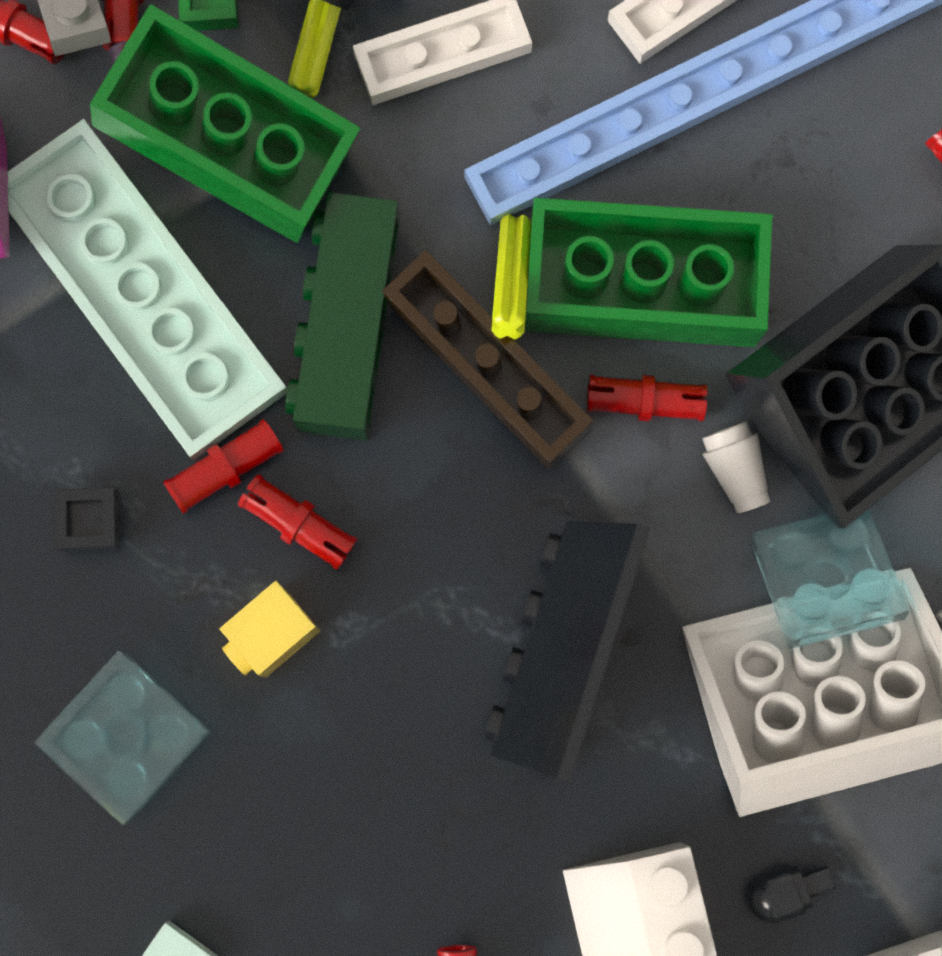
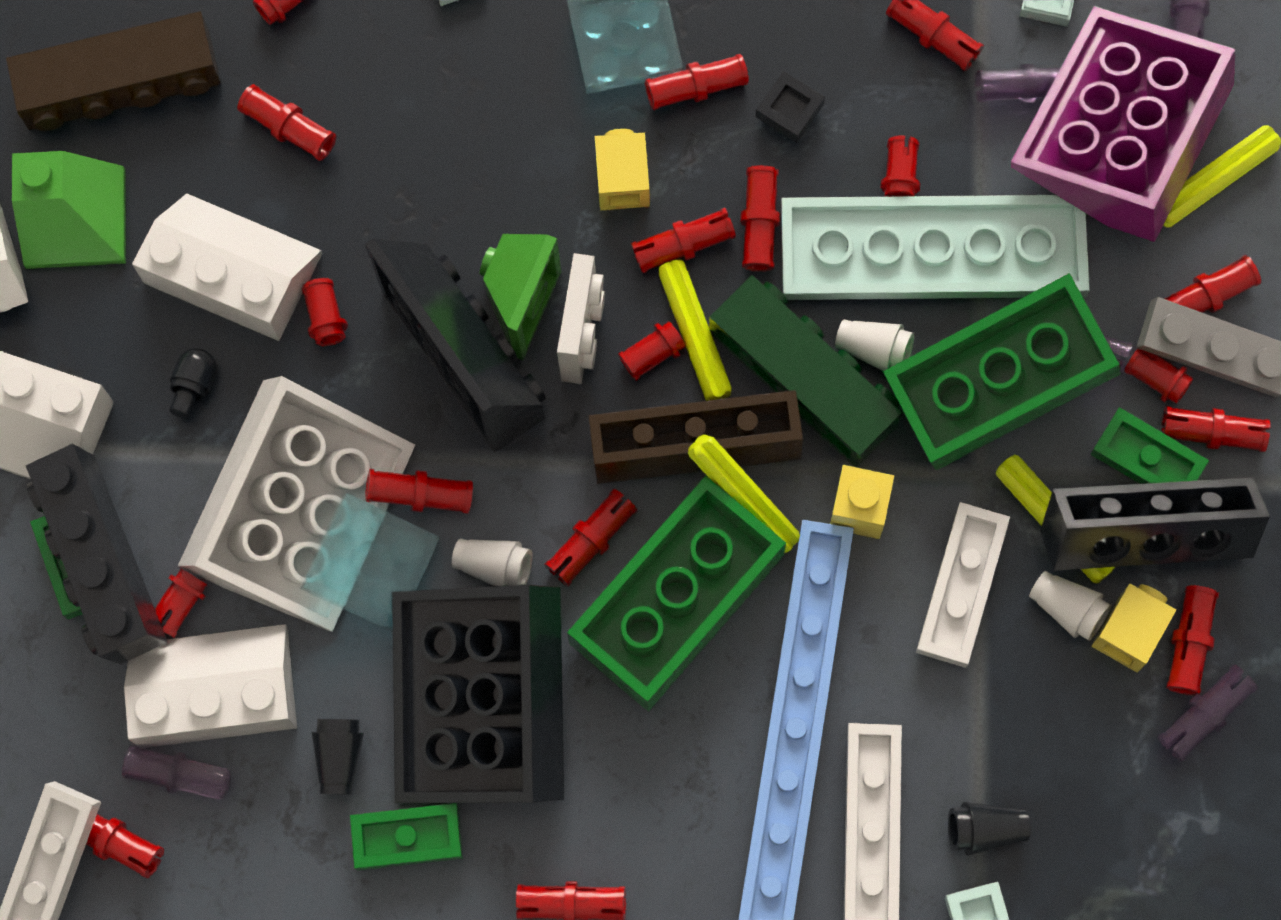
camera: 130 degrees right, 5 degrees down
none -> red pin [301,278,348,346]
none -> red pin [365,469,473,514]
none -> bright green slope [479,234,561,360]
none -> white plate [557,253,605,384]
none -> red pin [618,321,686,381]
none -> red pin [645,54,749,110]
none -> neon yellow axle [659,259,732,401]
none -> light yellow brick [830,465,894,539]
none -> white cone [835,319,914,371]
none -> red pin [880,135,921,197]

